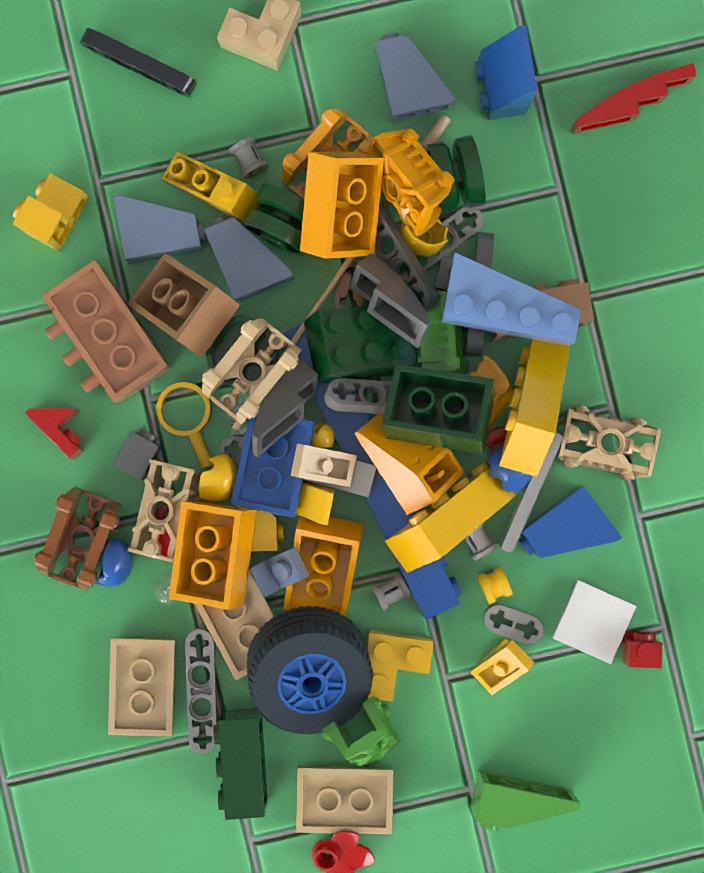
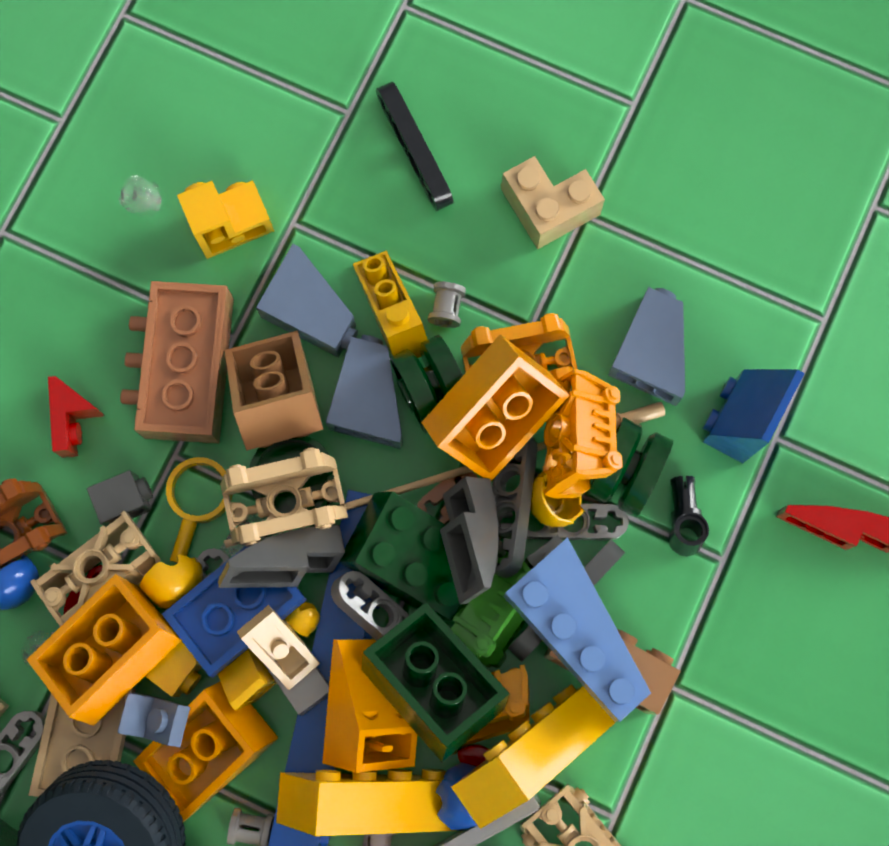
camera: 45 degrees right, 10 degrees down
none -> black pin [668,476,709,556]

